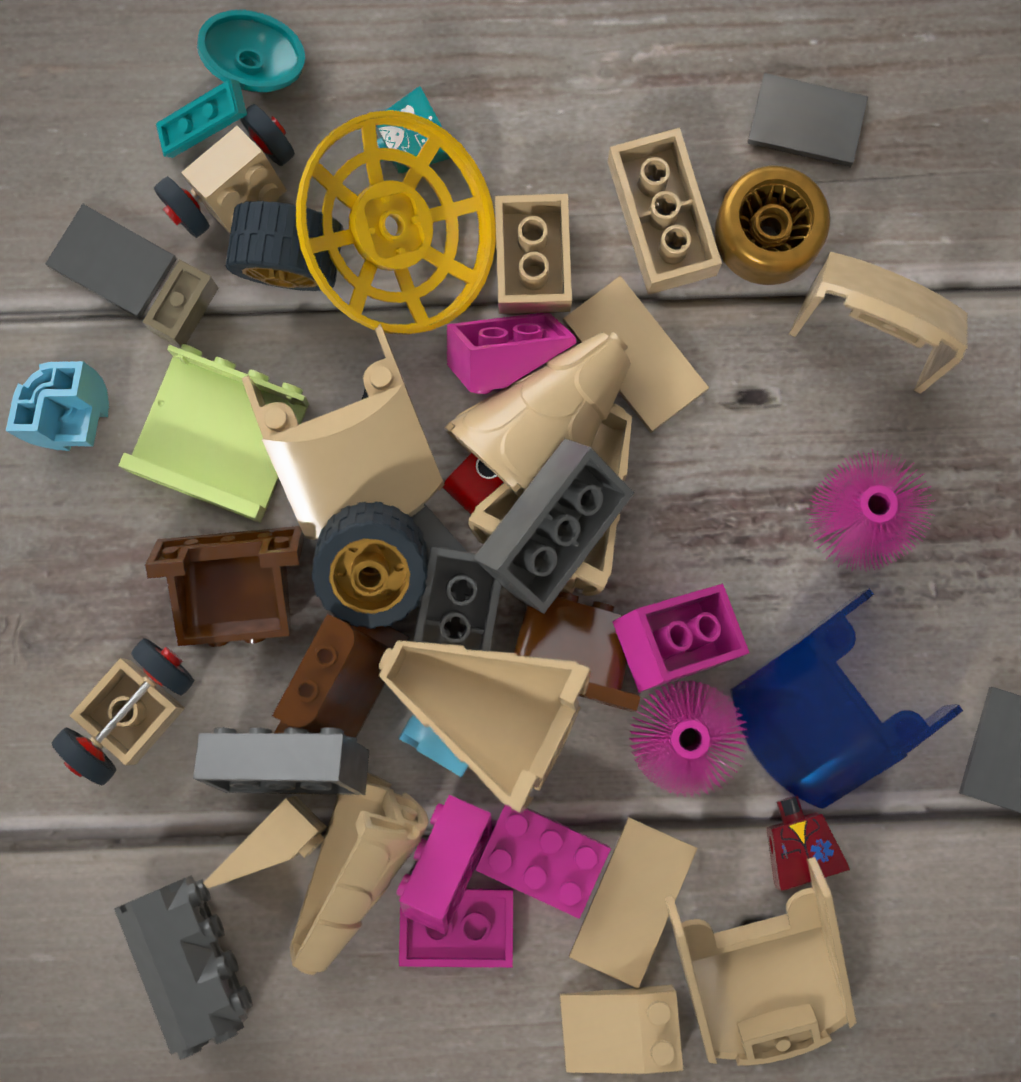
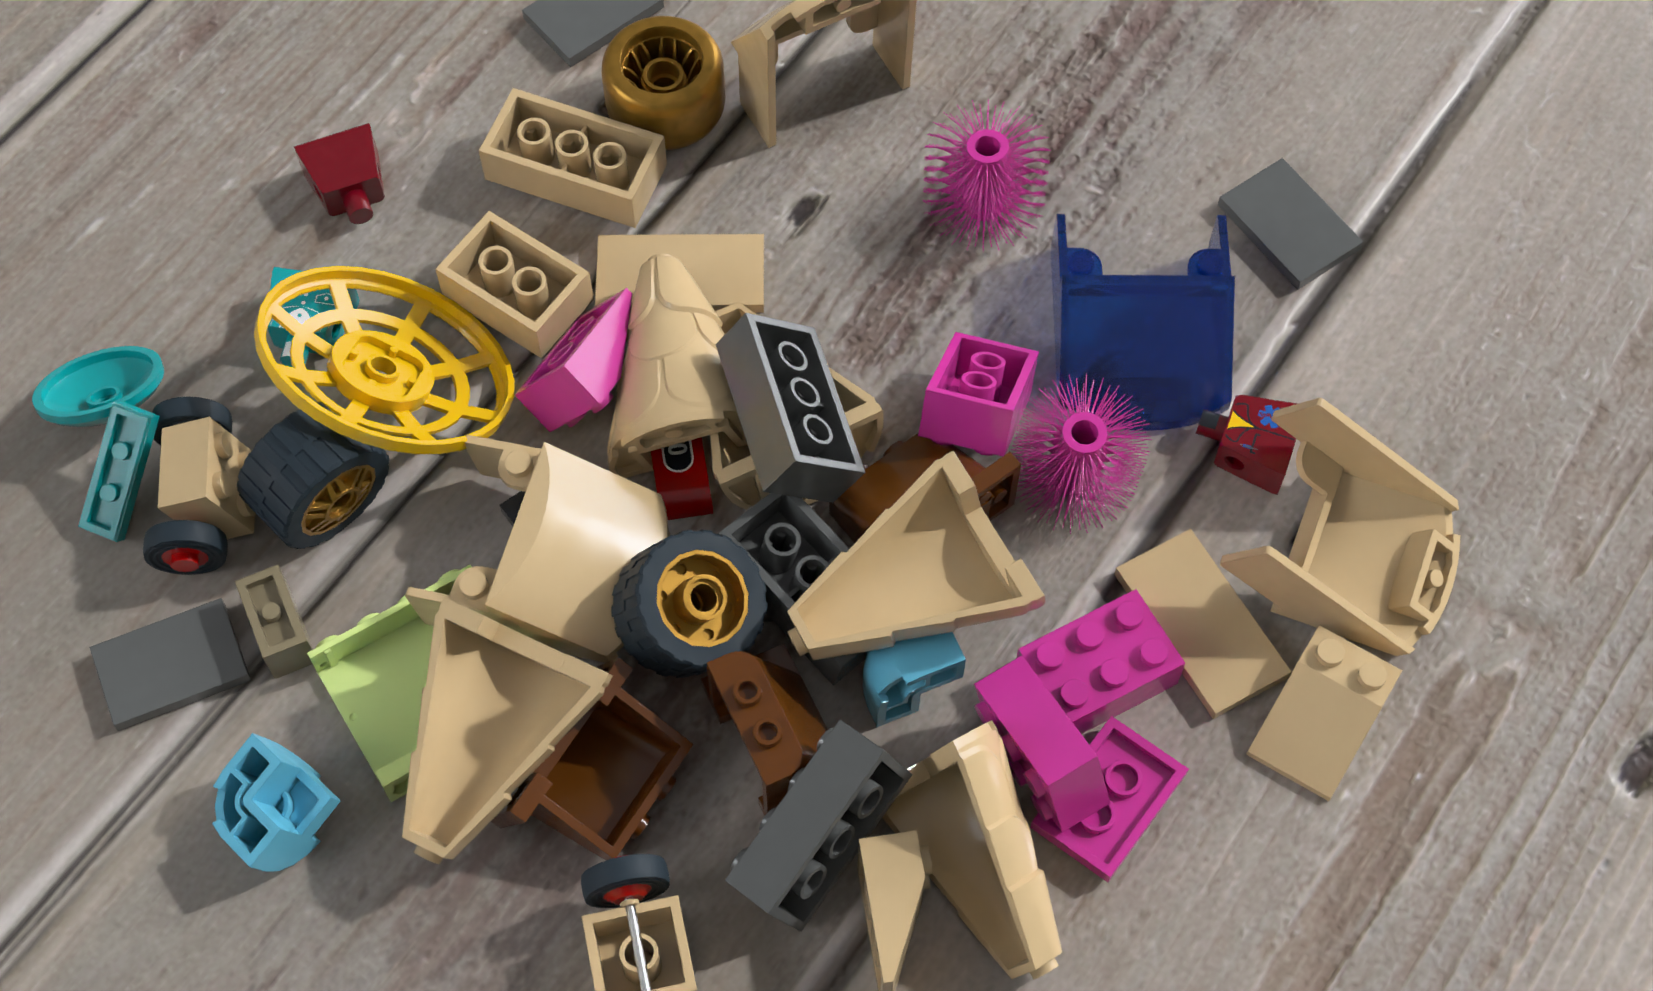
camera: 55 degrees left, 20 degrees down
none -> dark red torso [294,123,385,224]
none -> tan cone [402,597,613,864]

